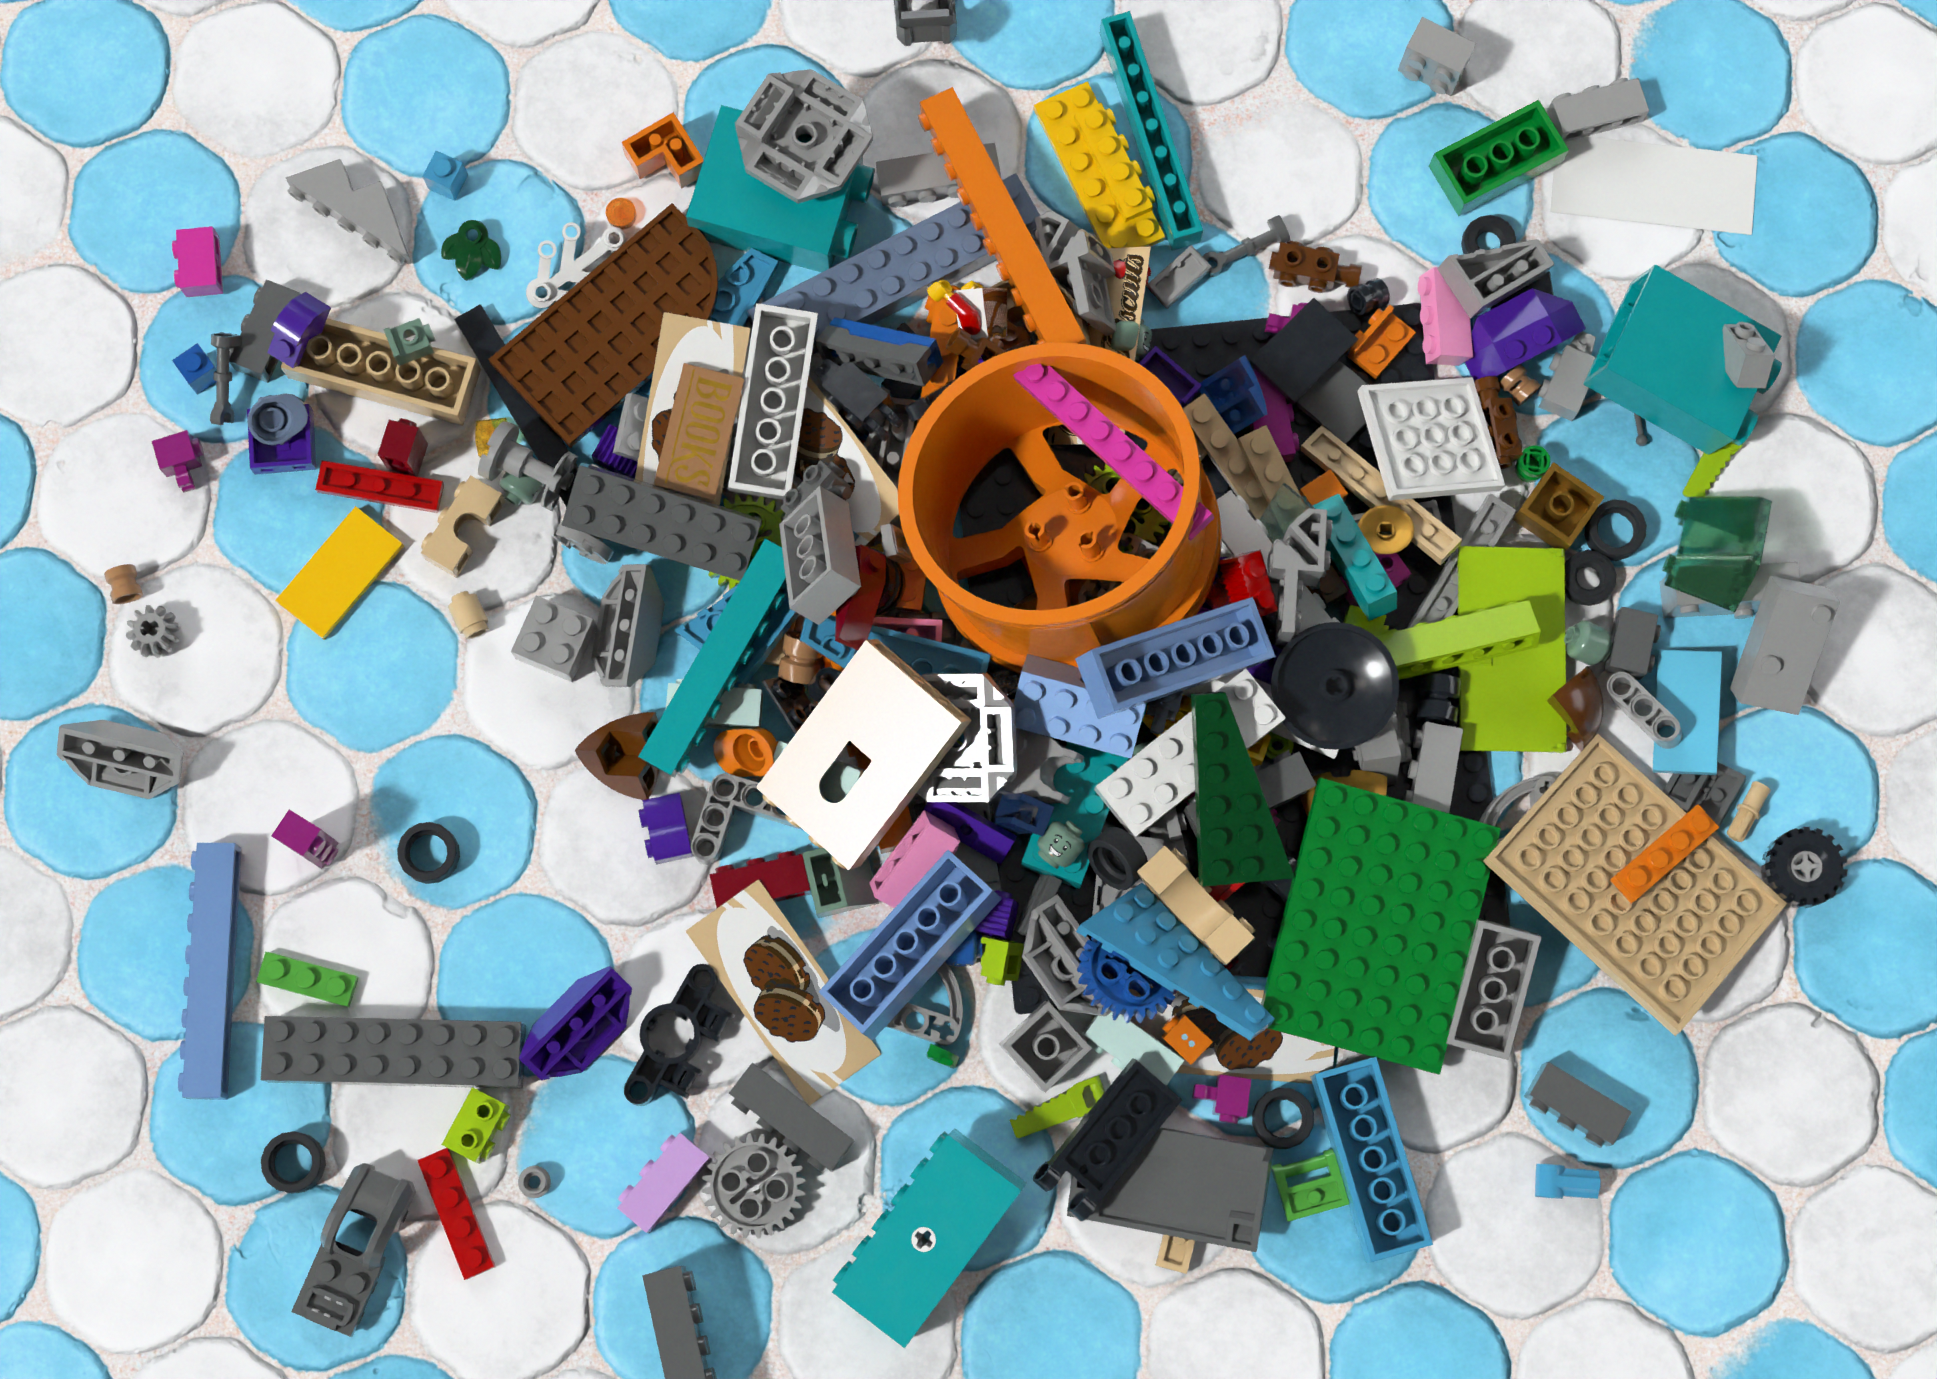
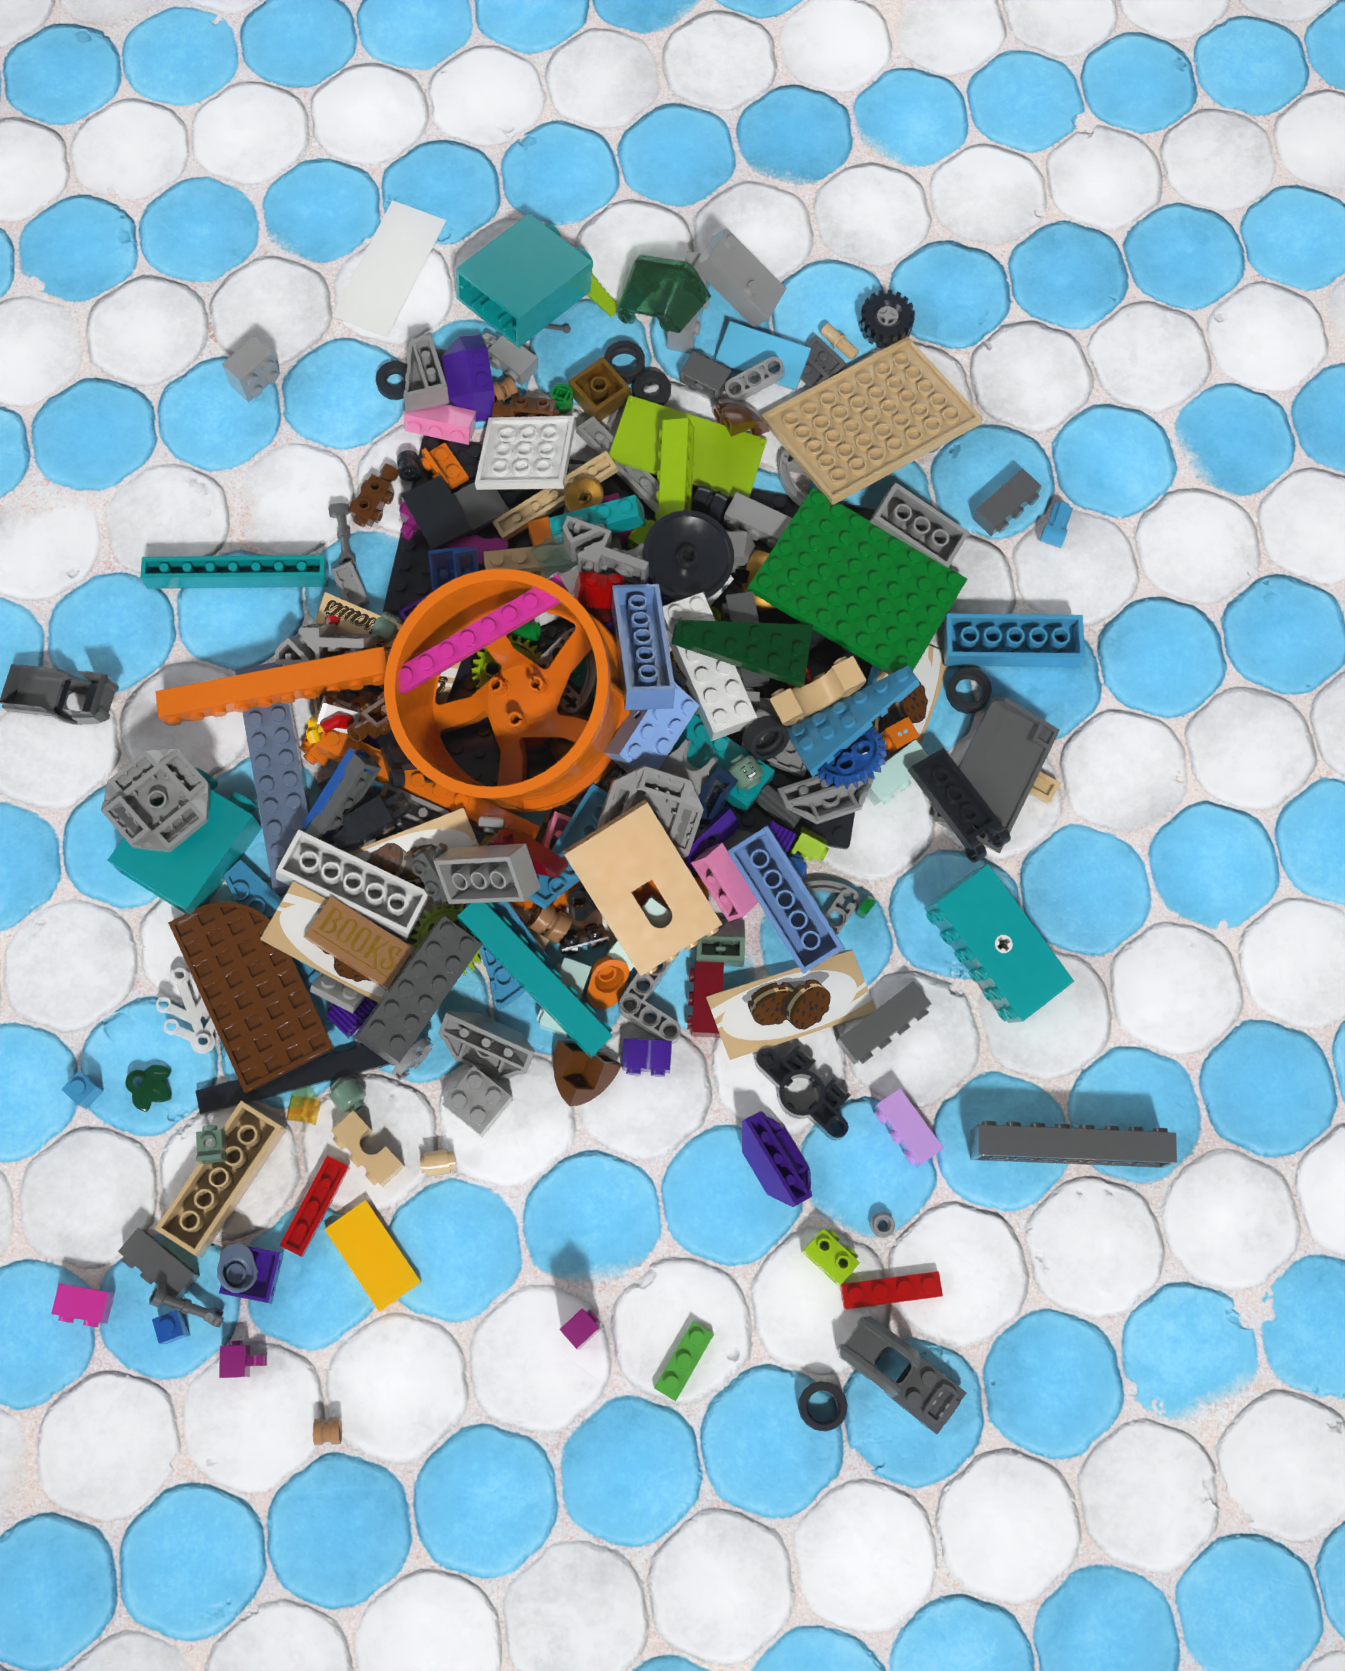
camera: 75 degrees left, 5 degrees down
light grey wedge [57,720,184,799] -> none
light grey gear [126,605,181,658] -> none
medium blue brick [178,843,242,1100] -> none
dark grey brick [260,1016,526,1089] -> none
dark purple brick [267,292,331,368] -> none
light grey slope [286,159,411,265] -> none
dark red brick [378,418,428,477] -> none
black tyre [397,822,460,884] -> none
light grey piece [478,421,578,511] -> none
clear orange tile [605,198,637,230] -> none
orange brick [621,112,704,189] -> none
light grey gear [702,1133,806,1239] -> none
light grey brick [876,142,1001,208] -> none
light grey brick [999,1001,1092,1093] -> none
lime piece [1009,1075,1105,1138] -> none
yellow plate [1033,81,1165,248] -> none
magenta brick [1192,1074,1251,1124] -> none
bright green plate [1271,1149,1350,1222] -> none
green brick [1429,99,1569,217] -> none
light grey brick [1547,78,1649,142] -> none
sand green head [1564,621,1613,666] -> none
orange plate [1610,804,1719,904] -> none
light grey slope [1723,322,1775,388] -> none

